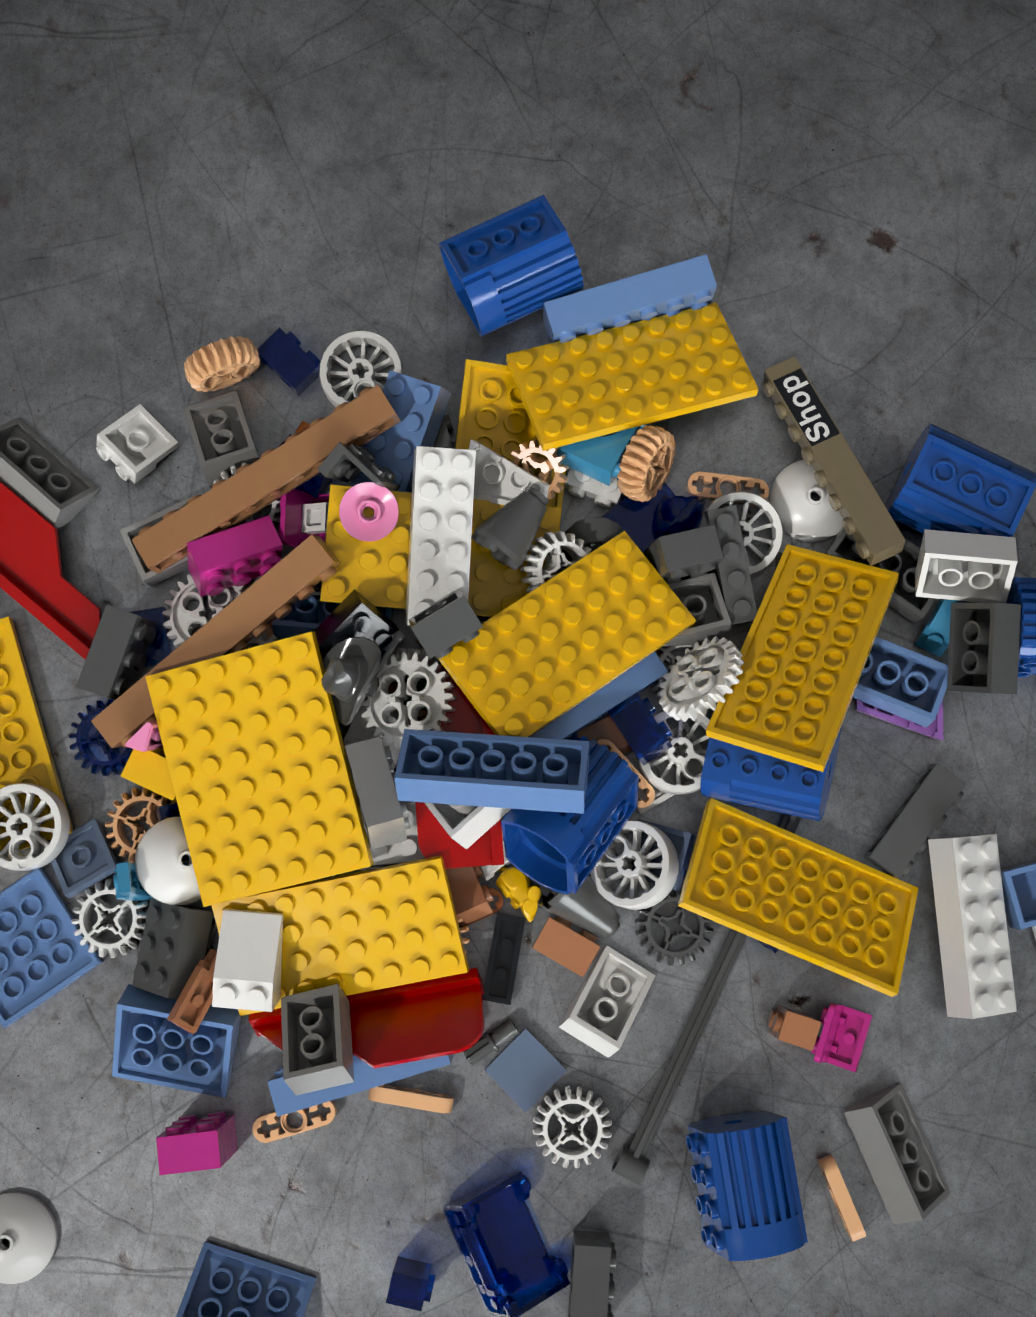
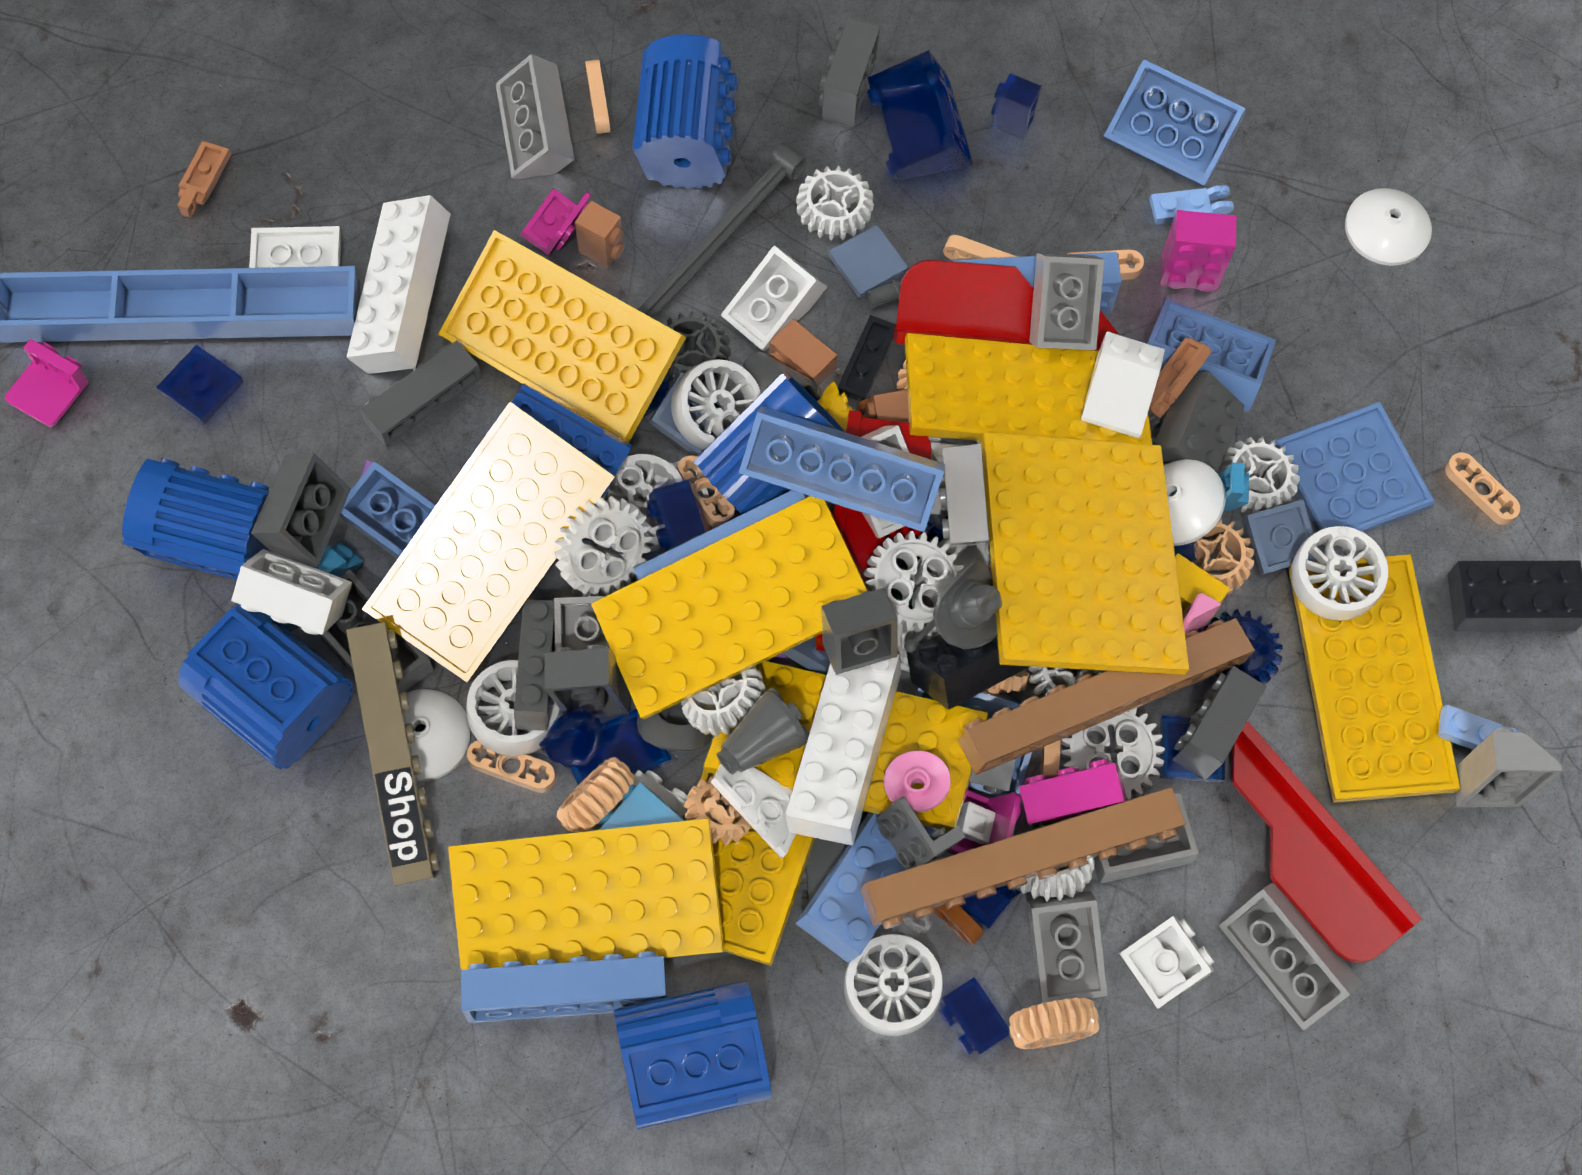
camera: 175 degrees left, 15 degrees down
none -> light blue hinge [1149,185,1234,225]

